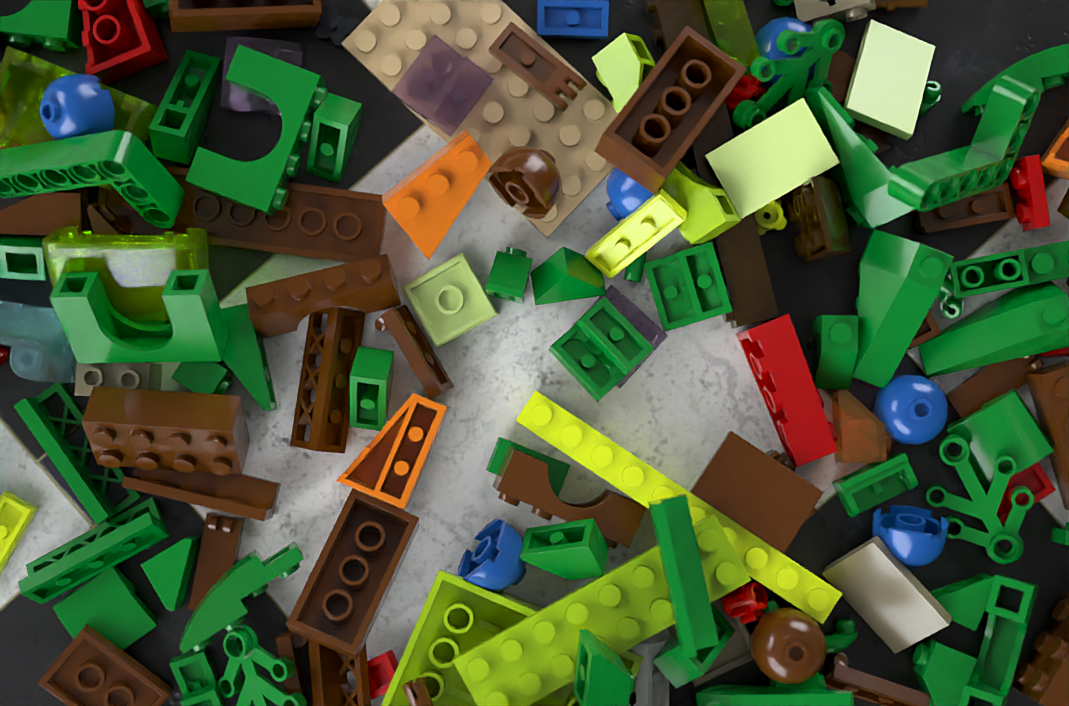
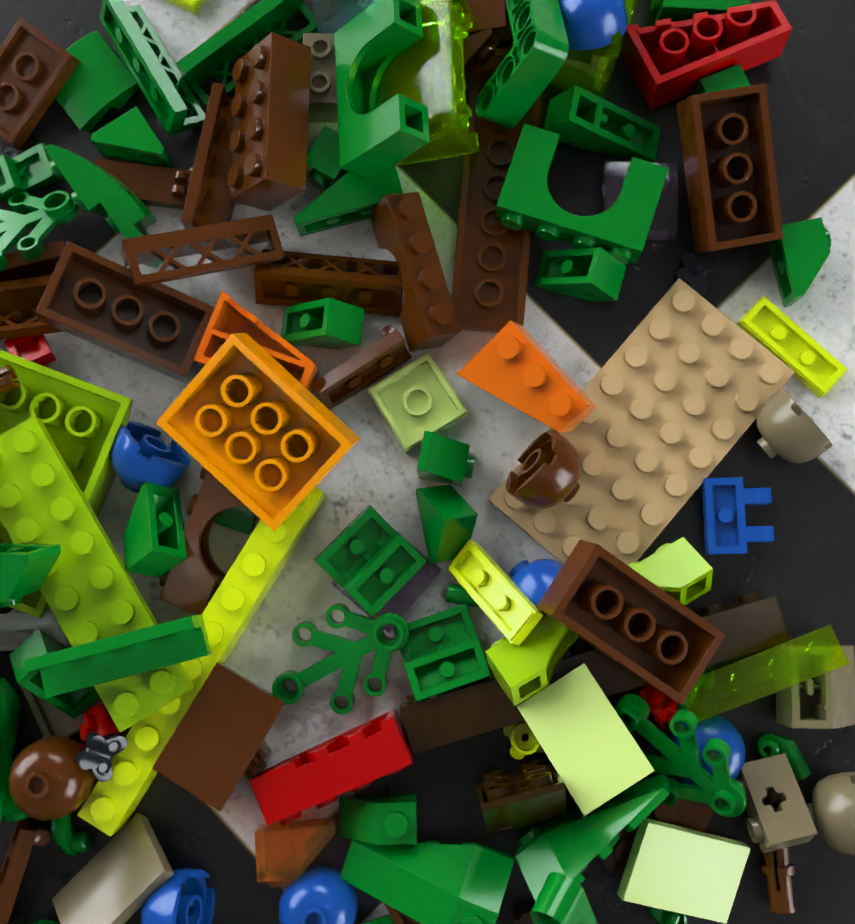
camera: 90 degrees right, 5 degrees down
clear purple slope [390,35,494,137] -> none
reddish brown hinge [488,21,587,112] -> none
green hinge [832,452,919,518] -> none
none -> black piece [75,731,128,782]
none -> reddish brown fence [121,214,285,288]
none -> light orange slope [156,333,361,531]
none -> green plant [272,603,409,715]

